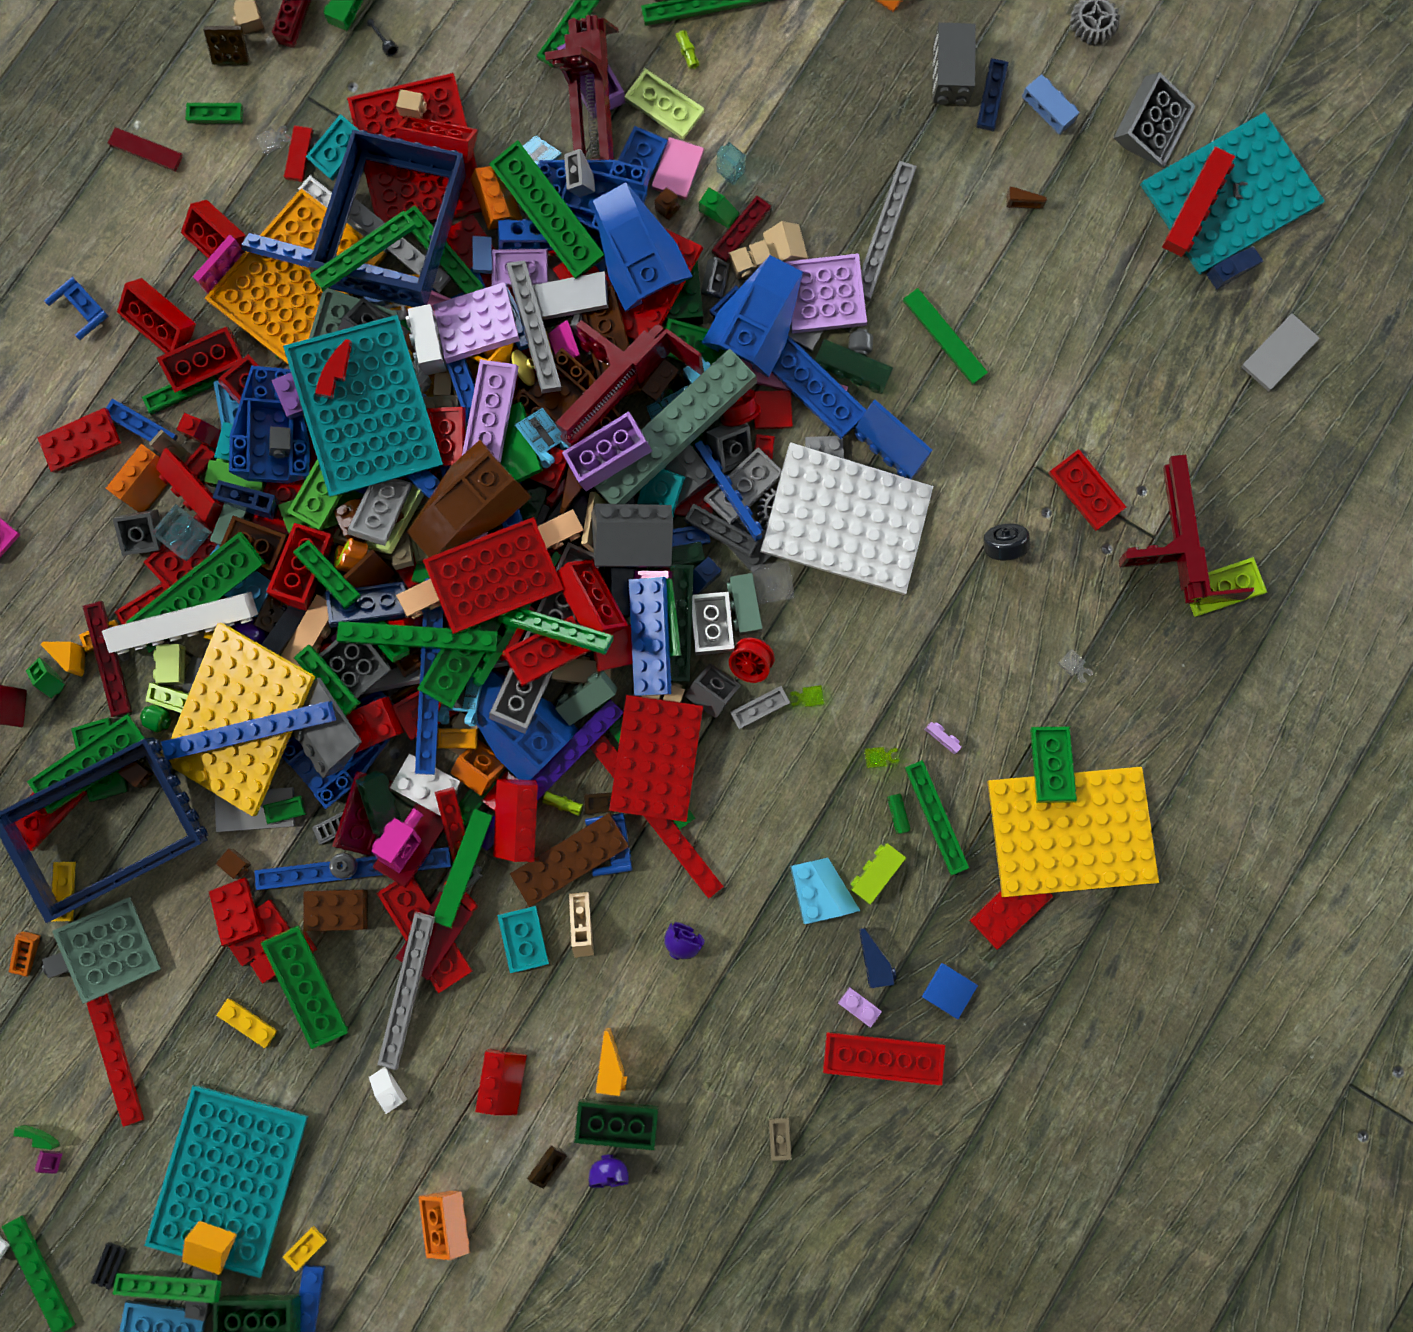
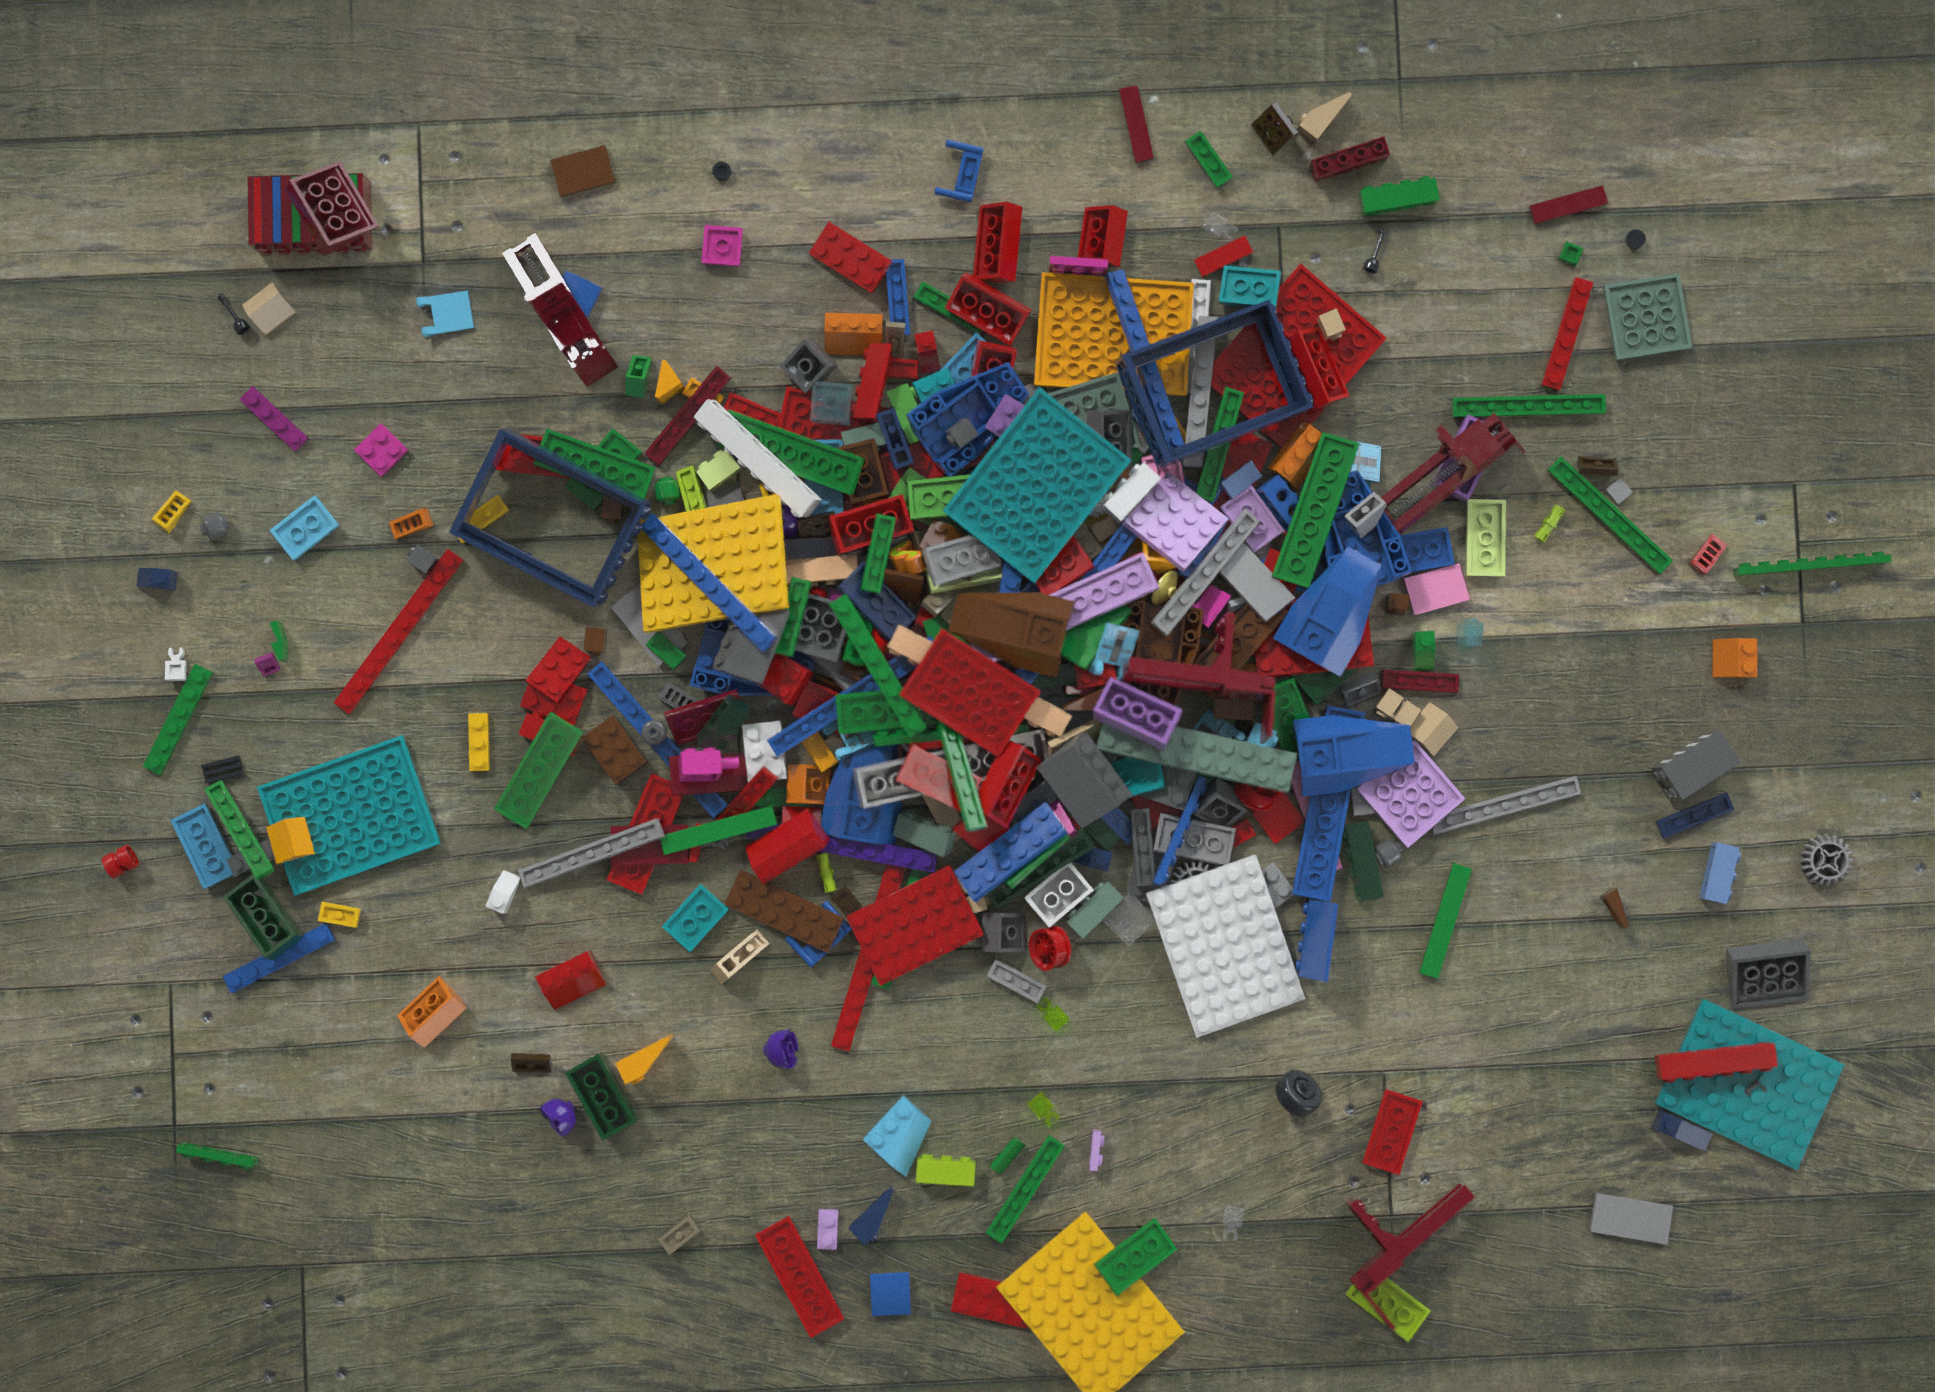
camera: 55 degrees right, 5 degrees up
sand green plate [52,897,161,1004] -> none
green plate [310,211,416,292] -> none
red slope [315,339,352,399] -> none

